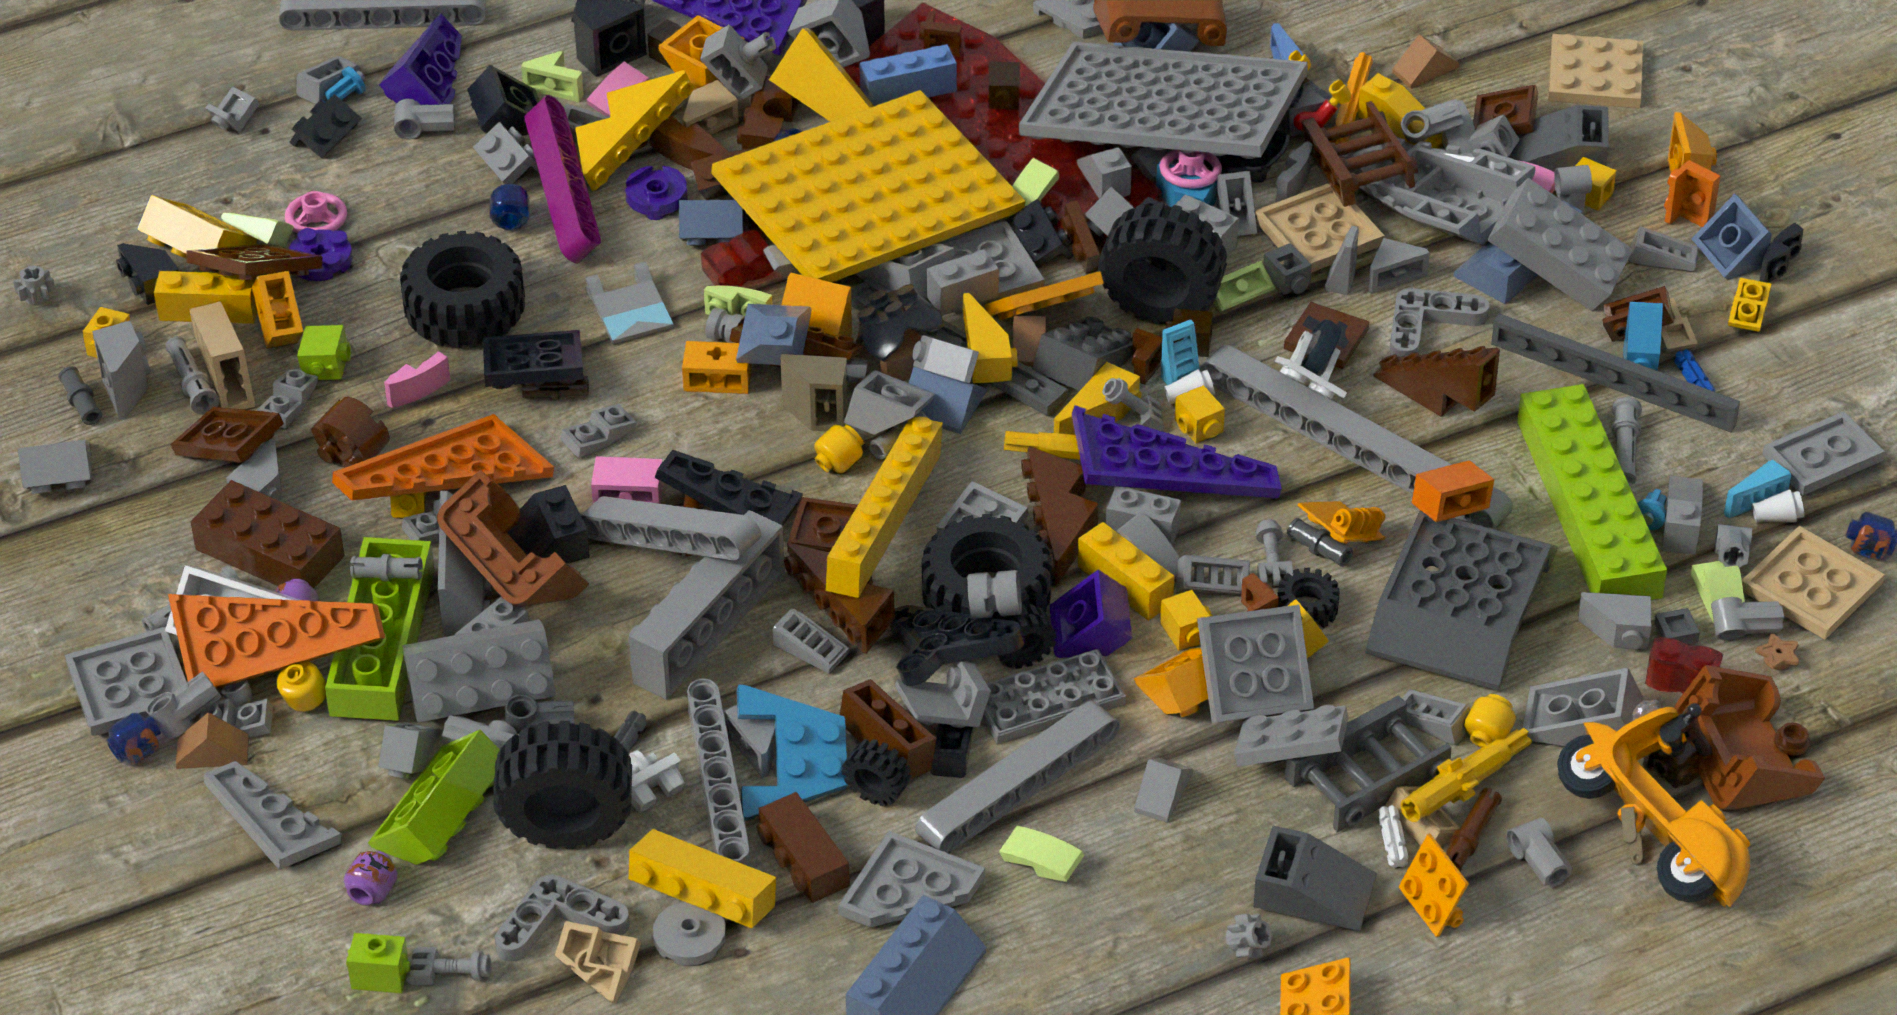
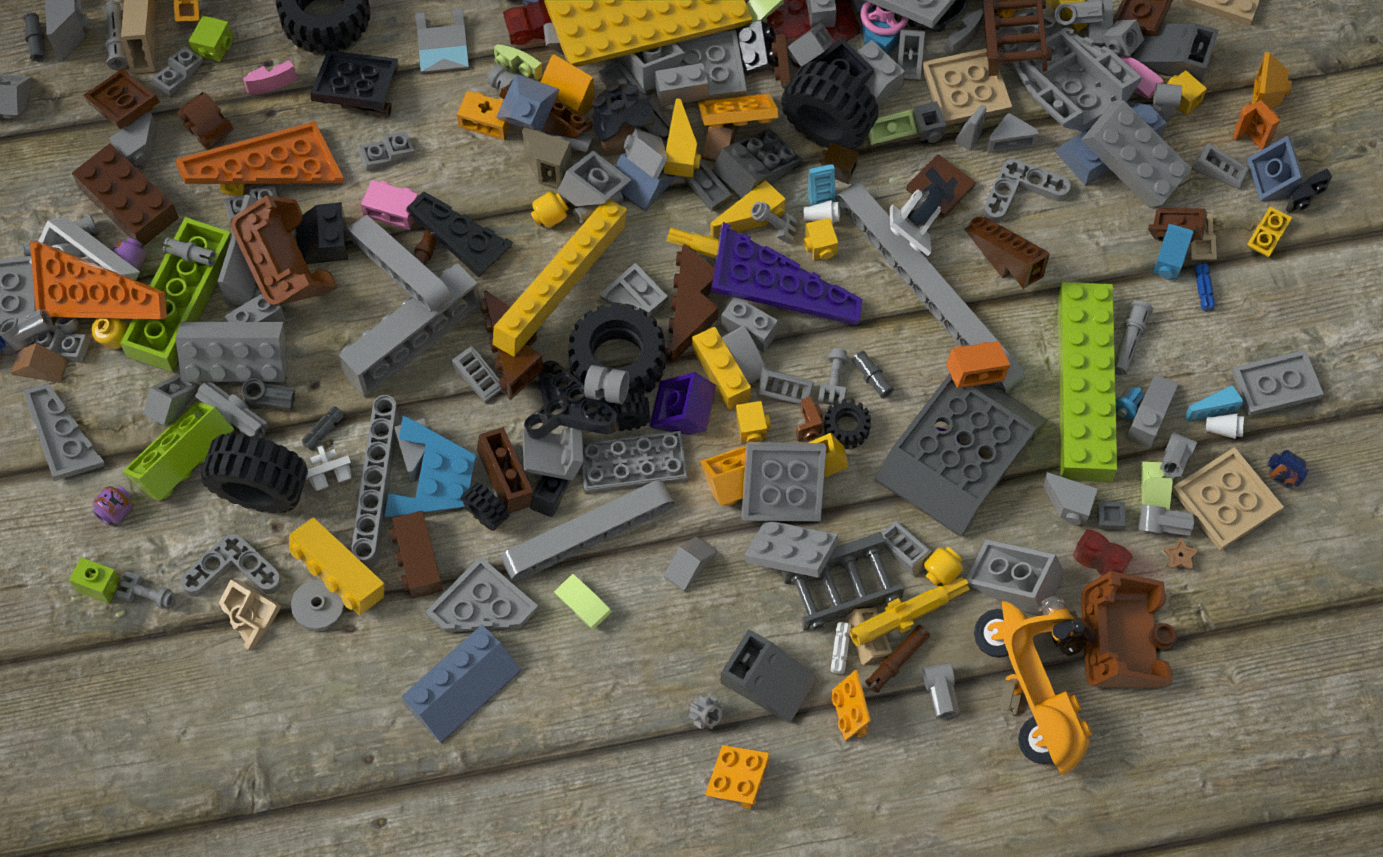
camera: 15 degrees right, 20 degrees up
reddish brown tile [787,497,858,553] -> none
reddish brown bracket [1132,328,1162,385] -> none
light orange hinge [1297,501,1386,544] -> none
dark grey plate [1491,313,1740,433] -> none

